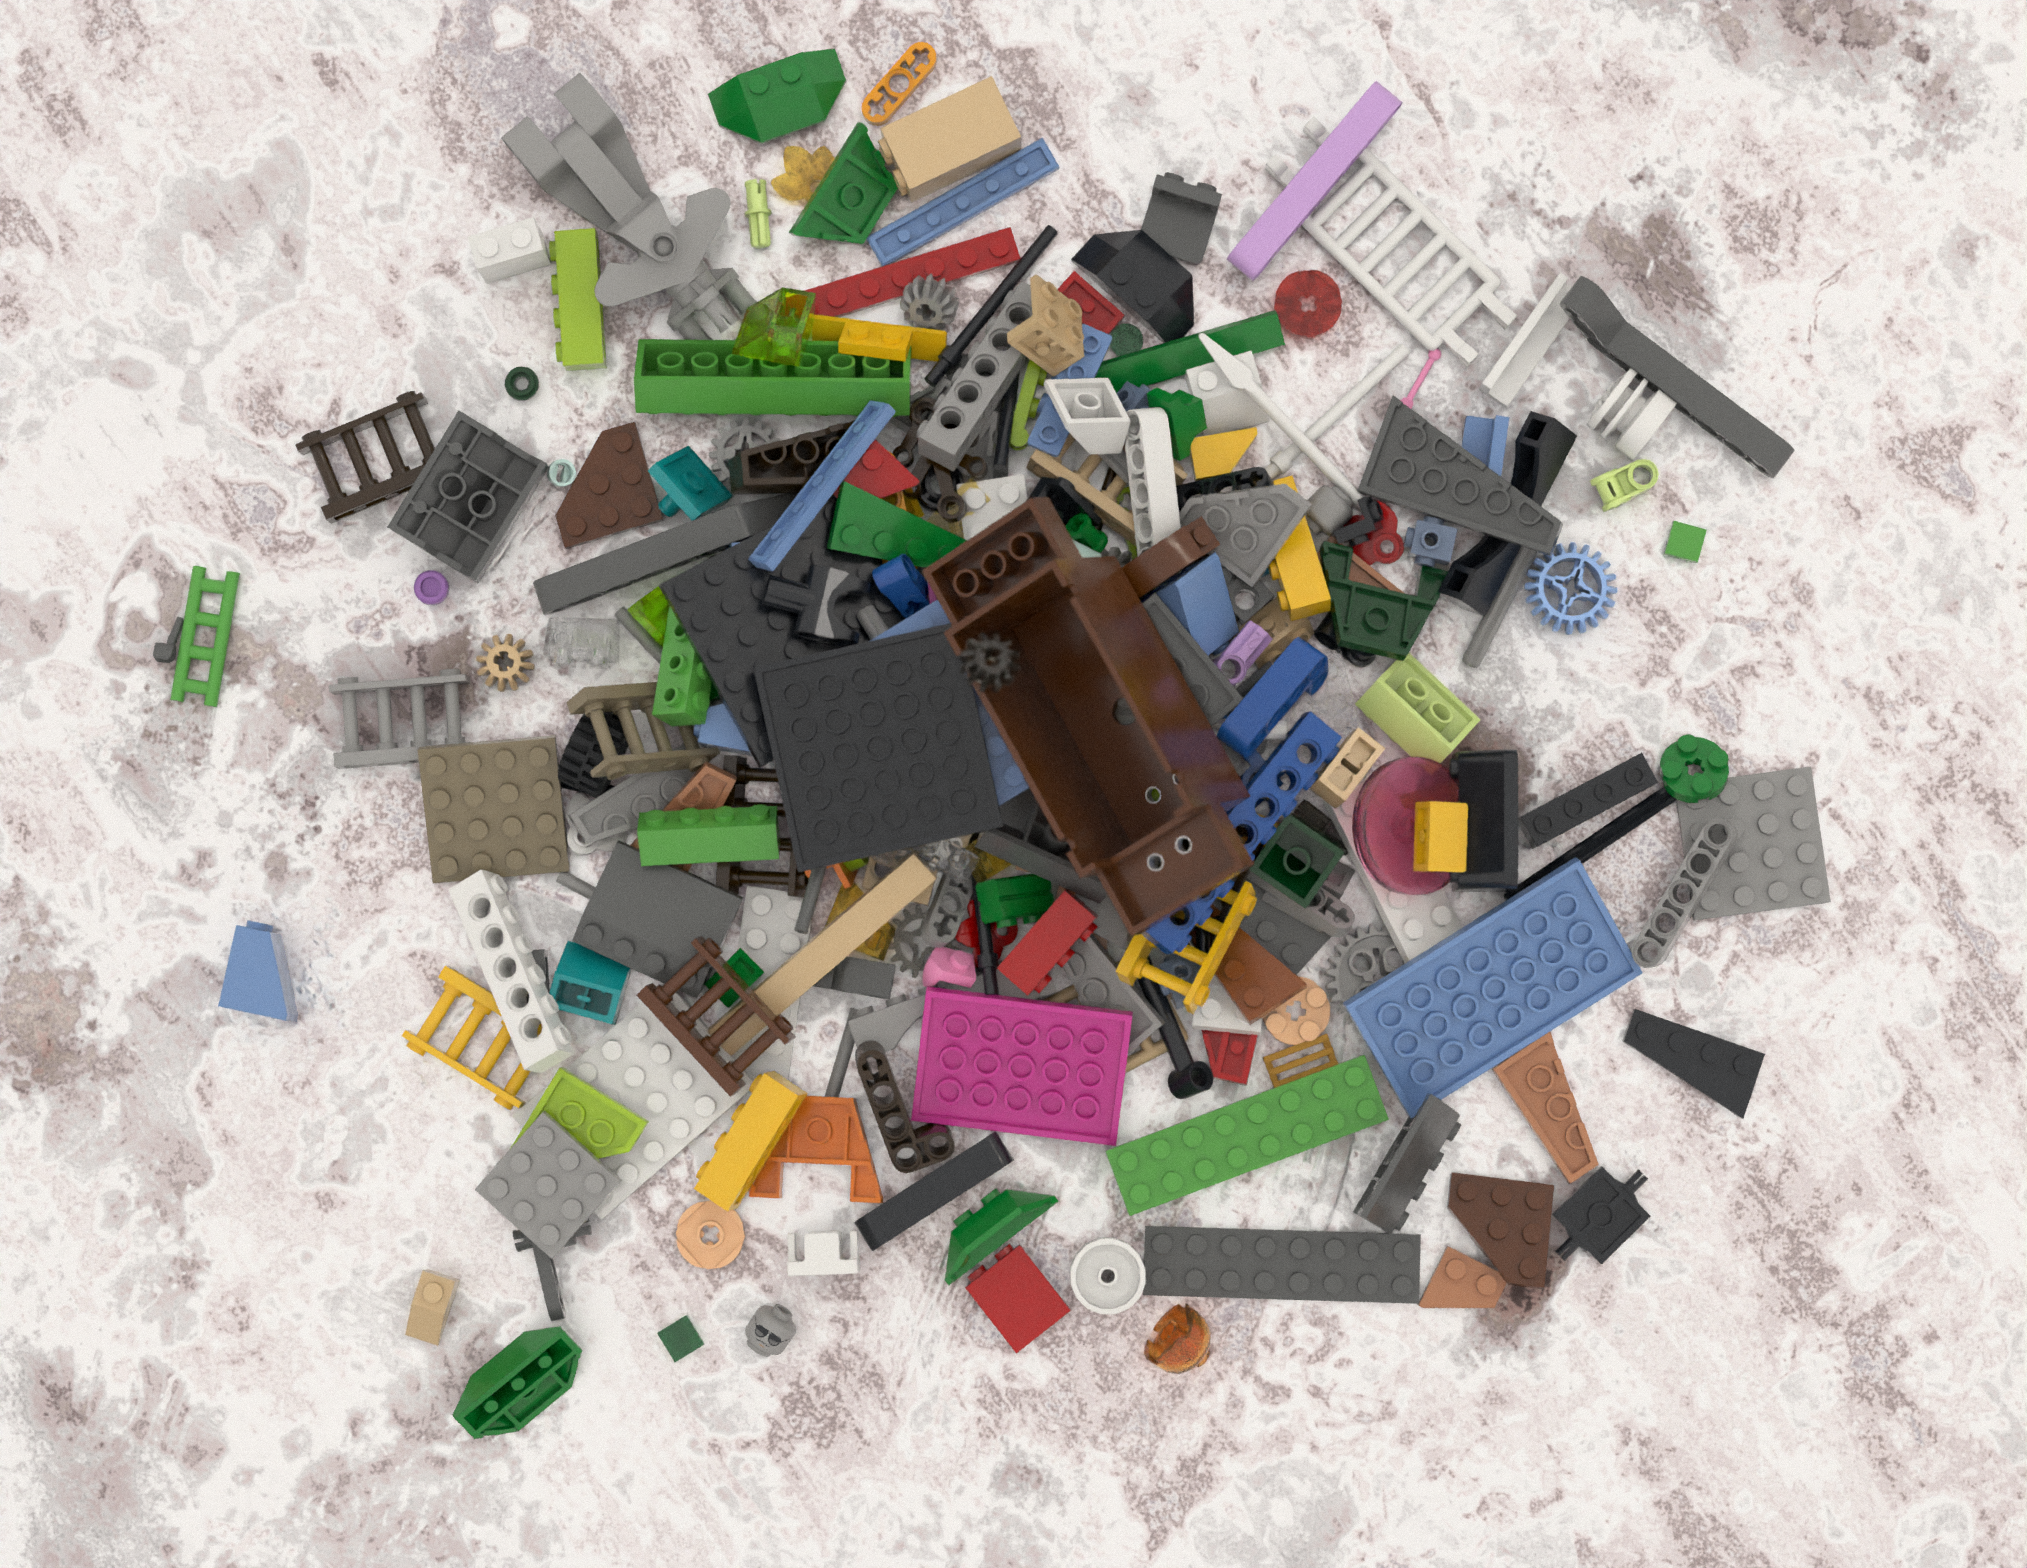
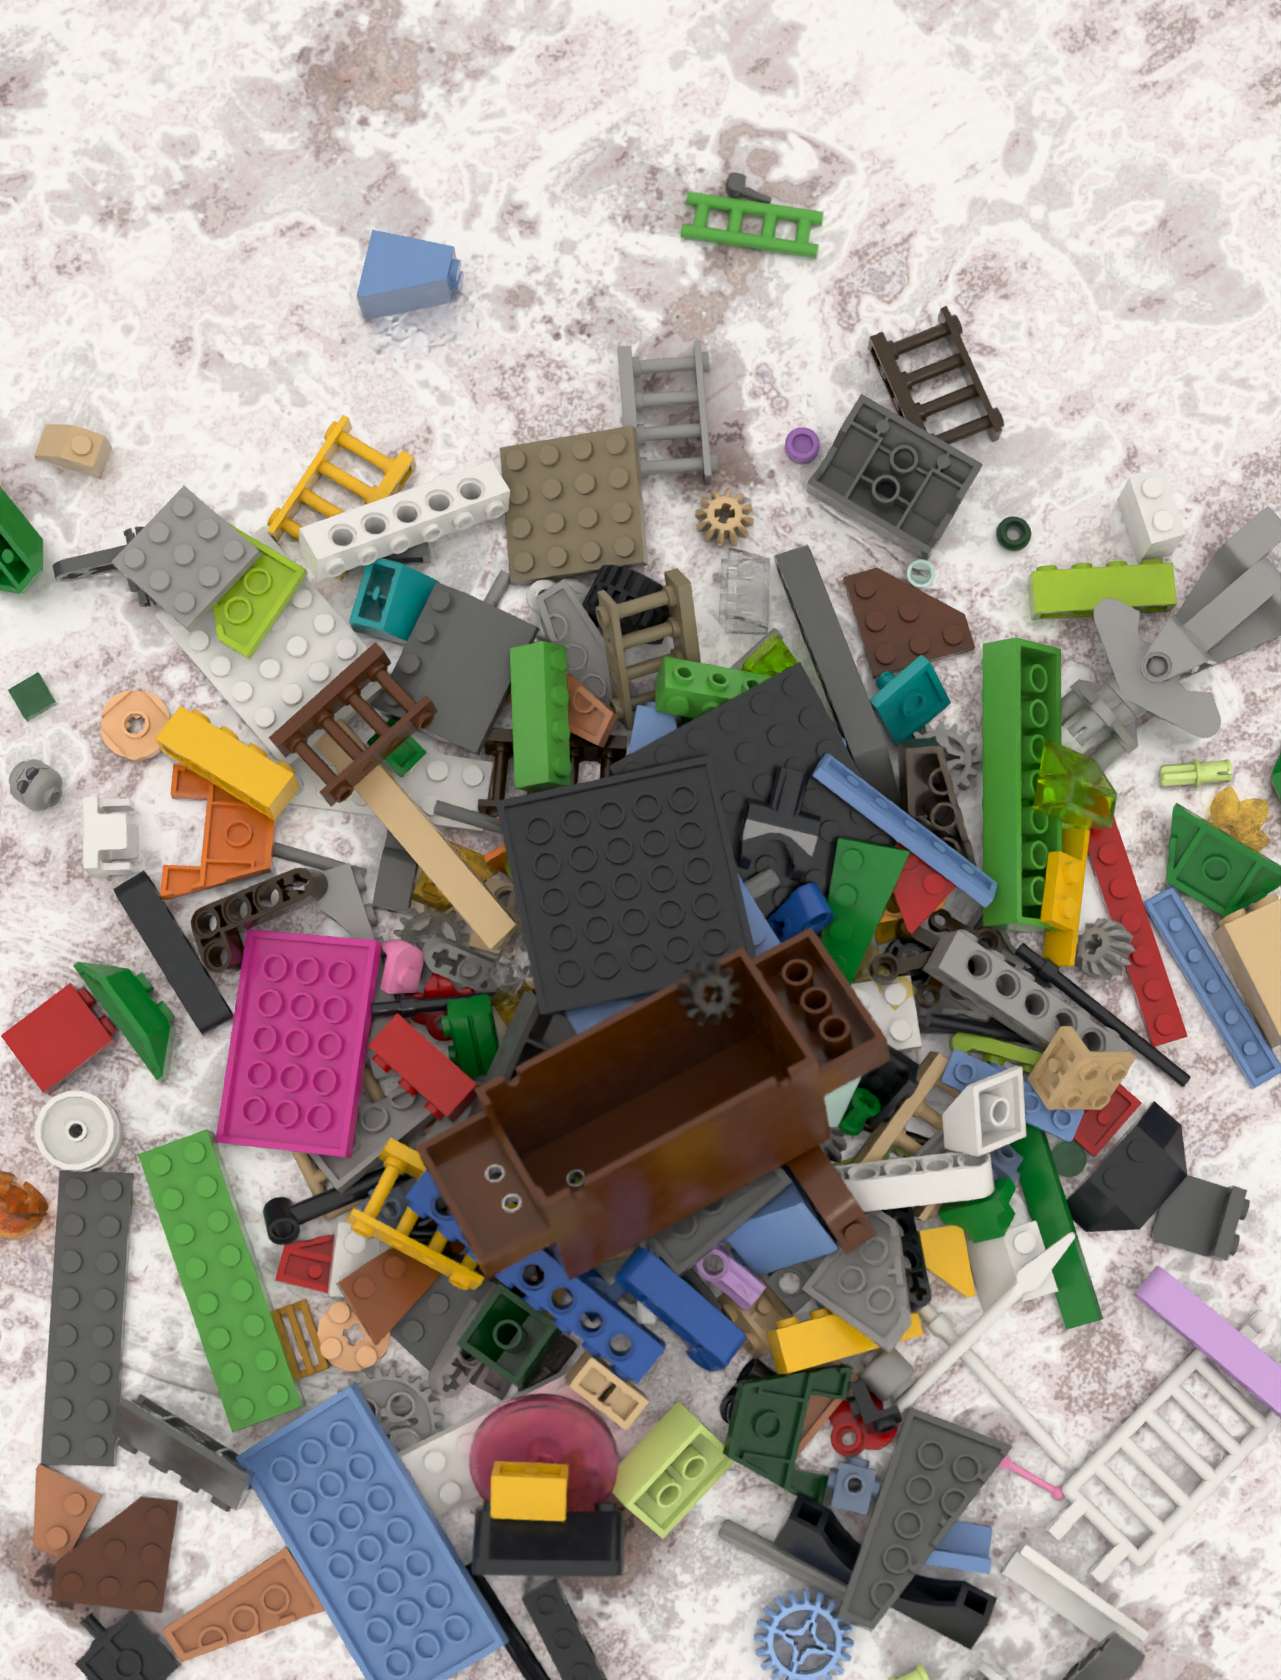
camera: 90 degrees right, 5 degrees down
clear red plate [1274,270,1342,339] -> none

